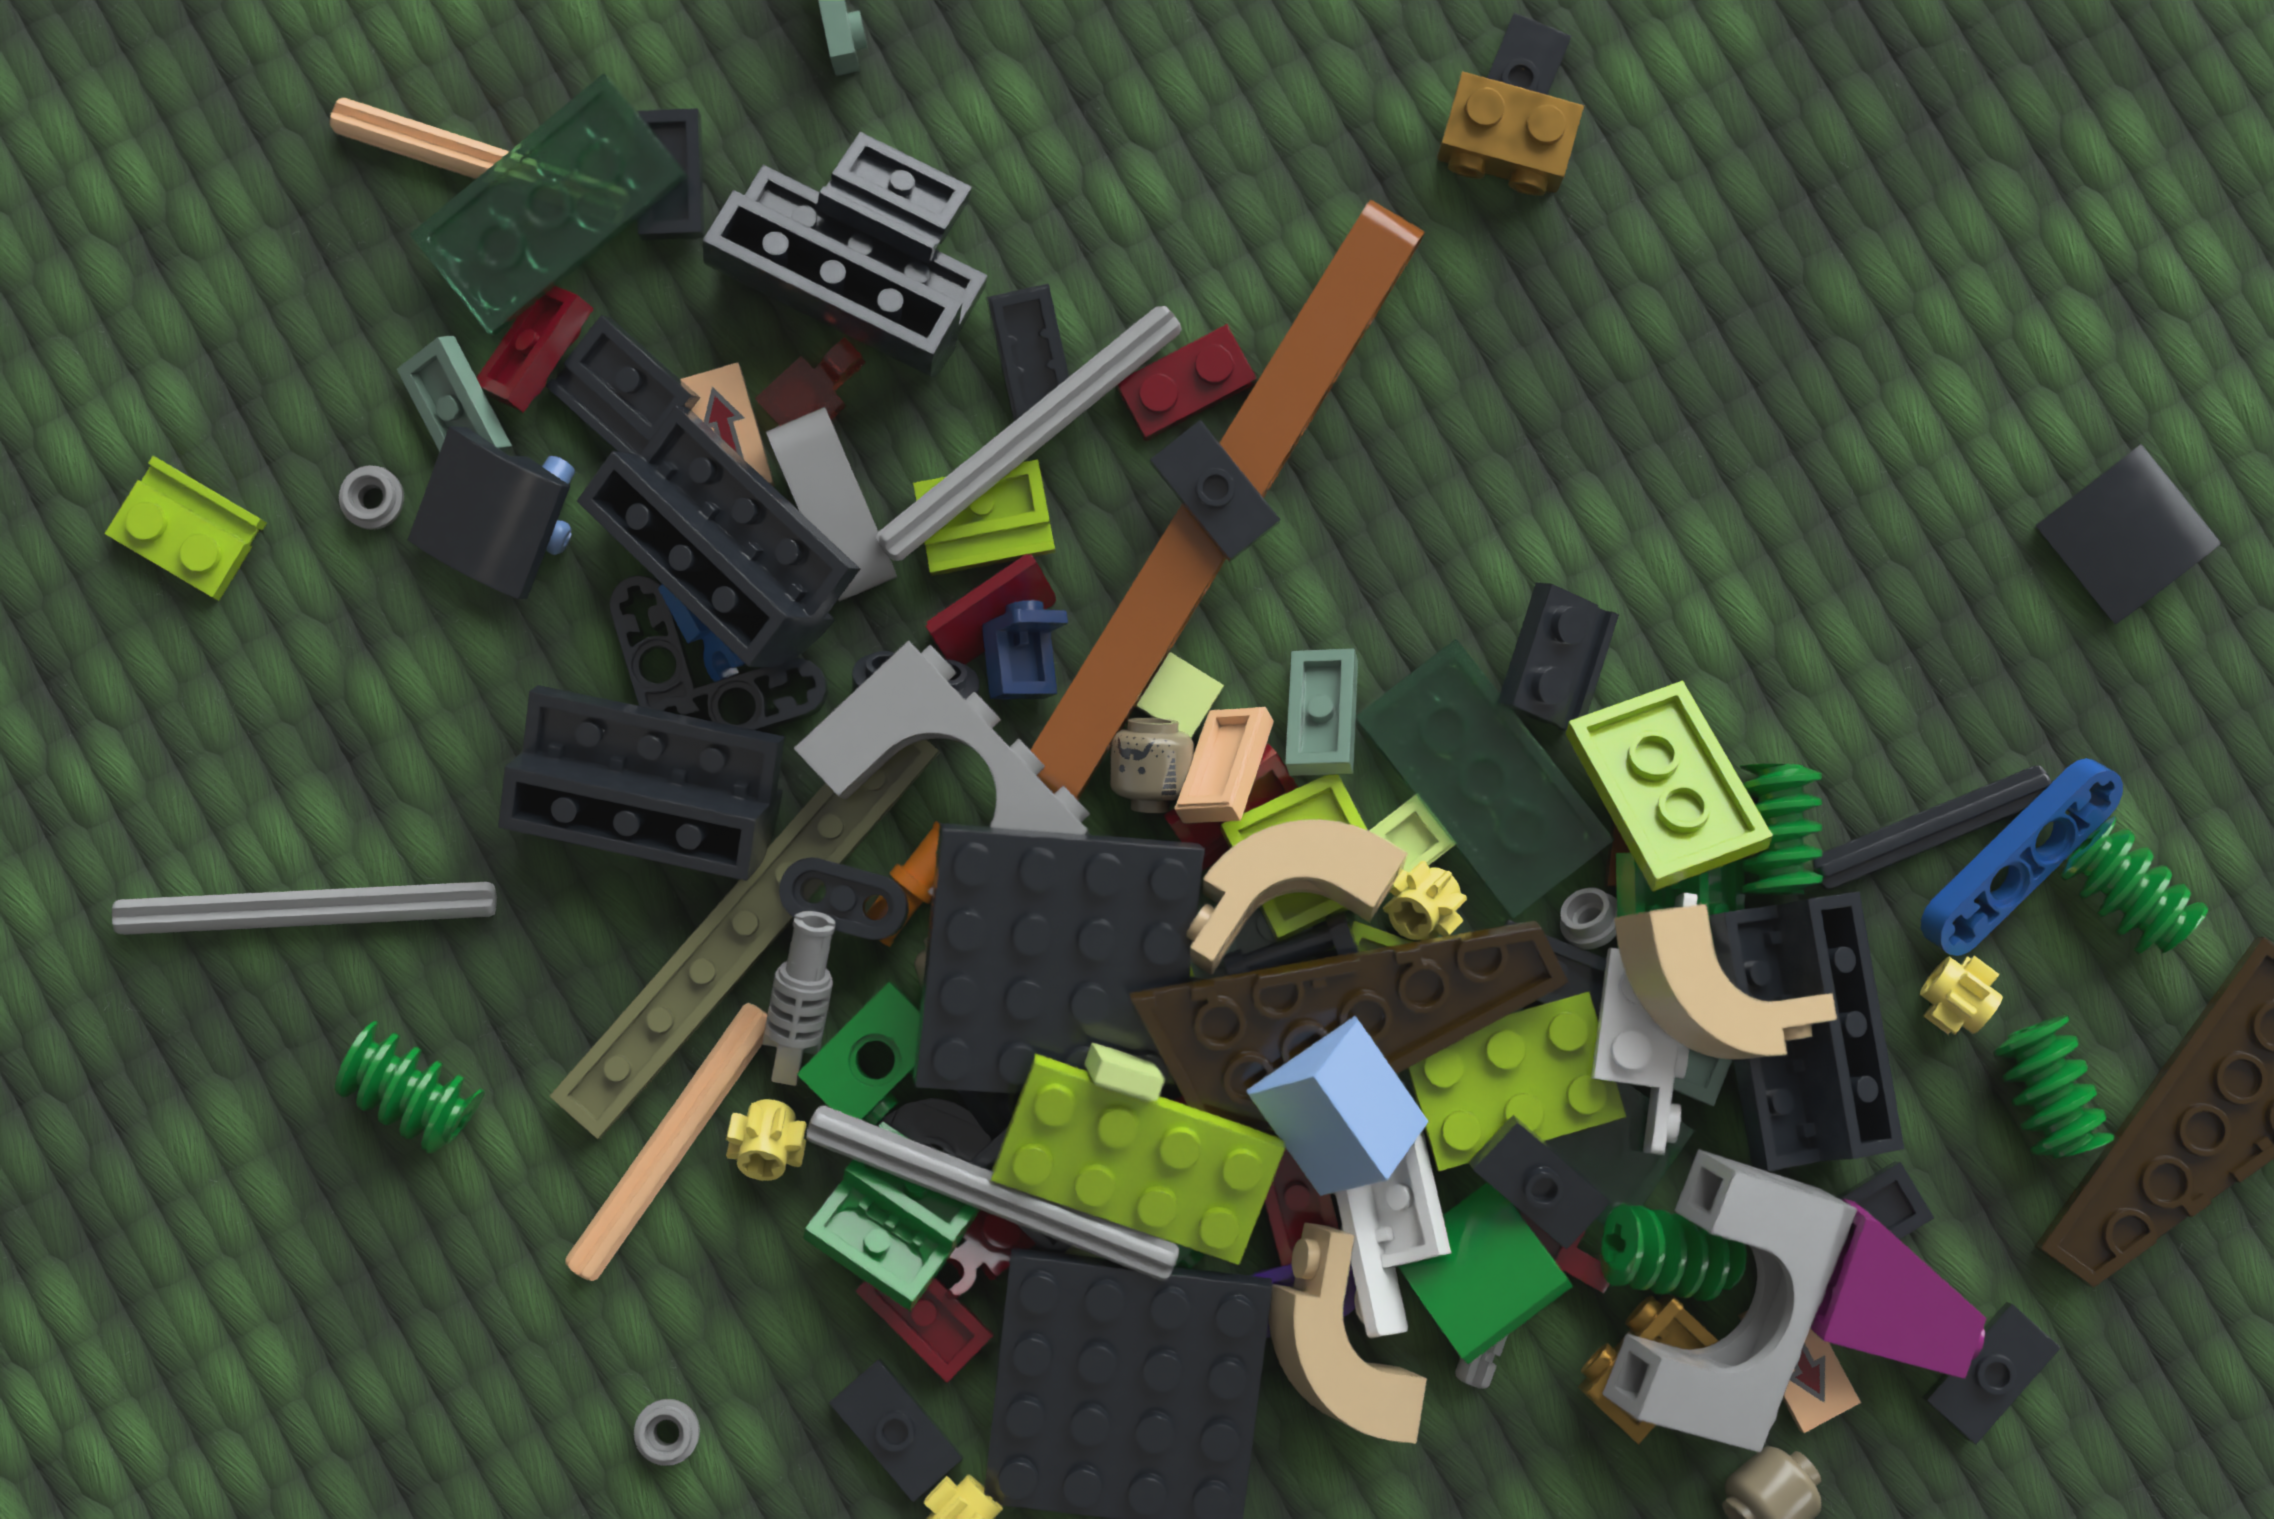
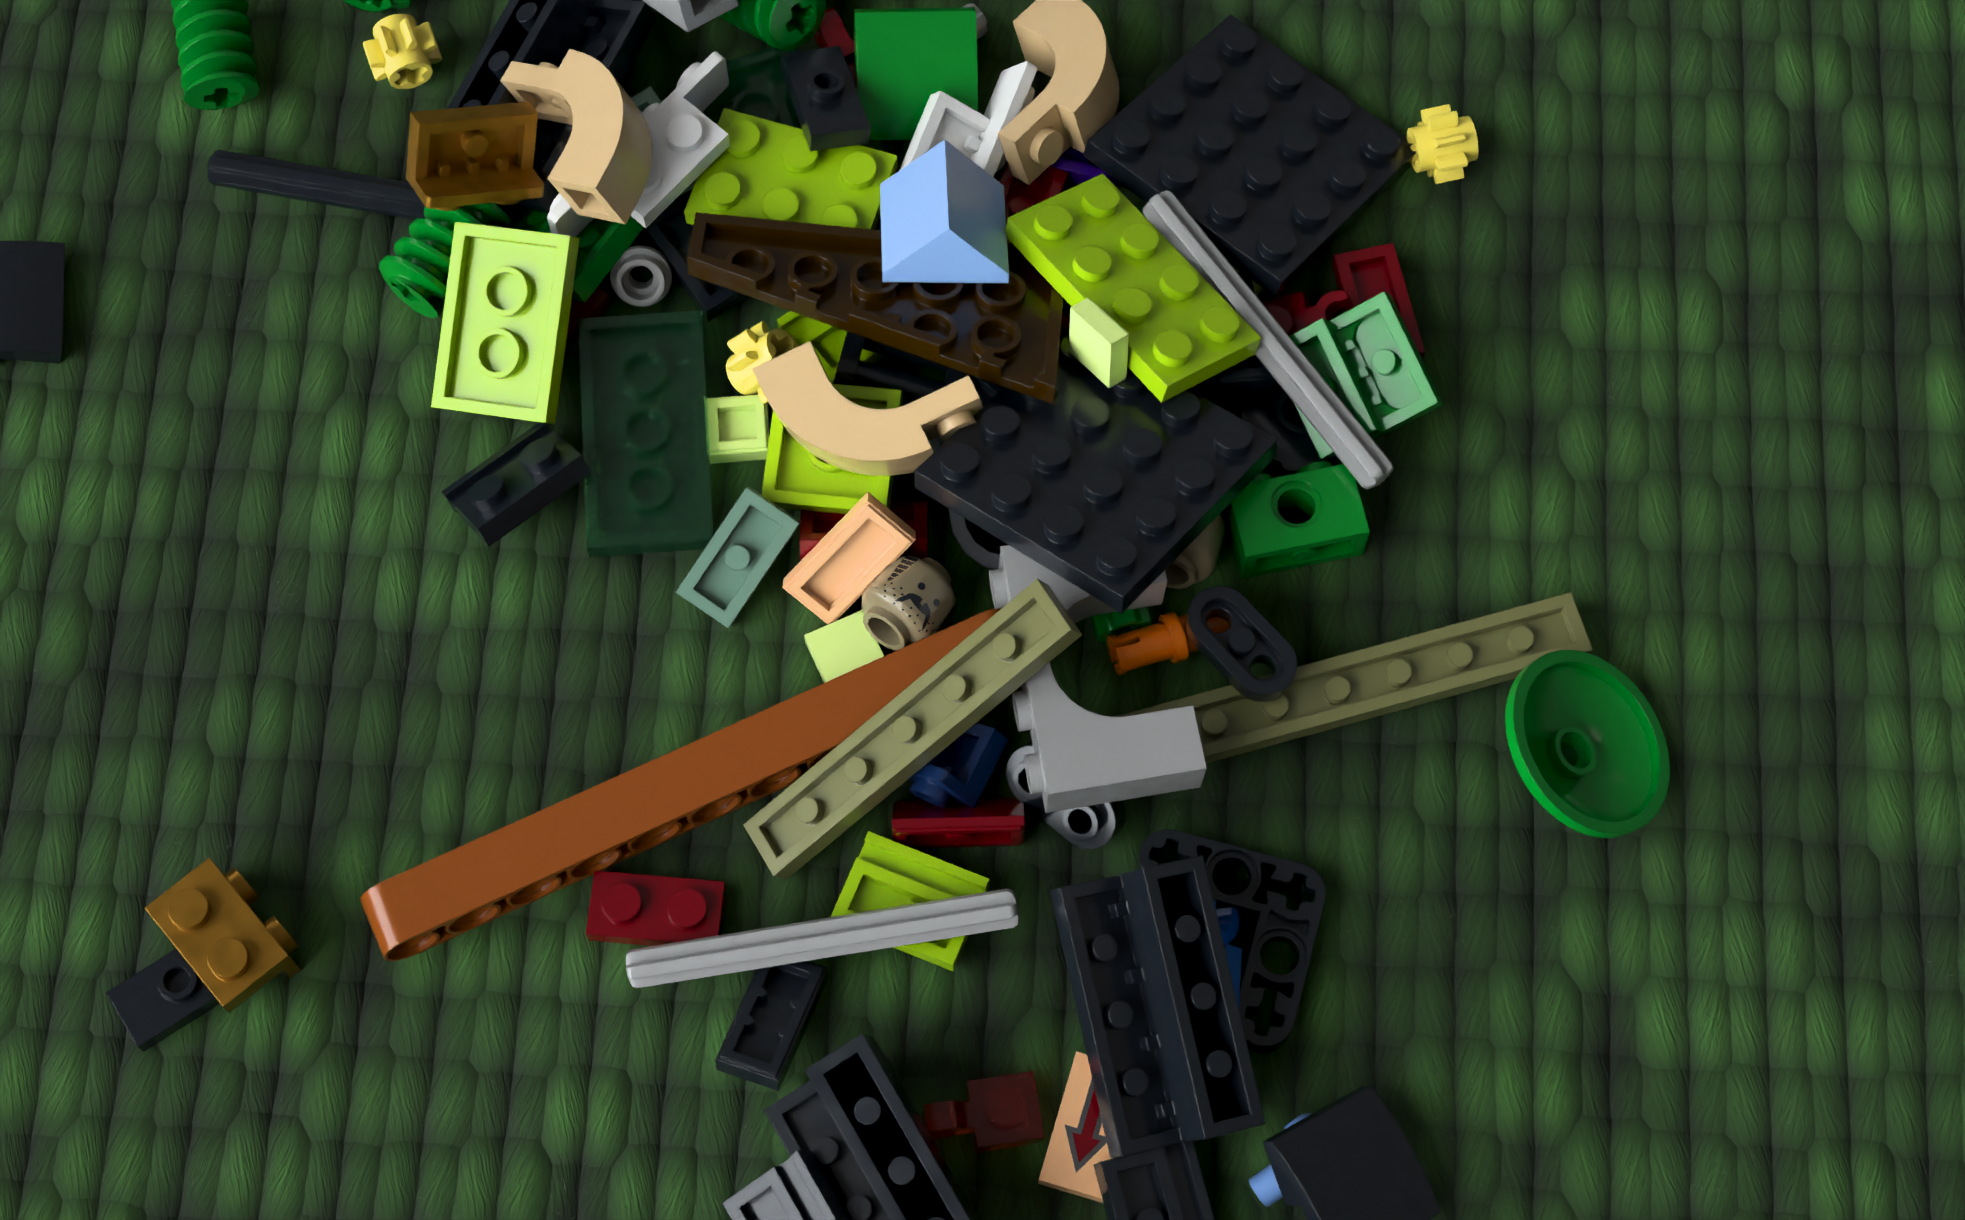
camera: 145 degrees left, 15 degrees down
light grey axle [112,882,497,935] -> none
green piece [334,1021,485,1153] -> none
black brick [498,685,785,881] -> none
light nougat axle [565,1003,768,1281] -> none
light grey plate [634,1399,700,1466] -> none
light yellow gear [726,1099,807,1181] -> none
light grey hinge [763,911,836,1086] -> none
light grey beam [766,407,898,602] -> none
black plate [829,1358,964,1502] -> none
black plate [1150,420,1281,562] -> none
blue beam [1921,758,2123,956] -> none
none -> pearl gold bracket [406,102,544,211]
none -> olive plate [743,579,1082,880]
none -> green dish [1505,650,1670,838]

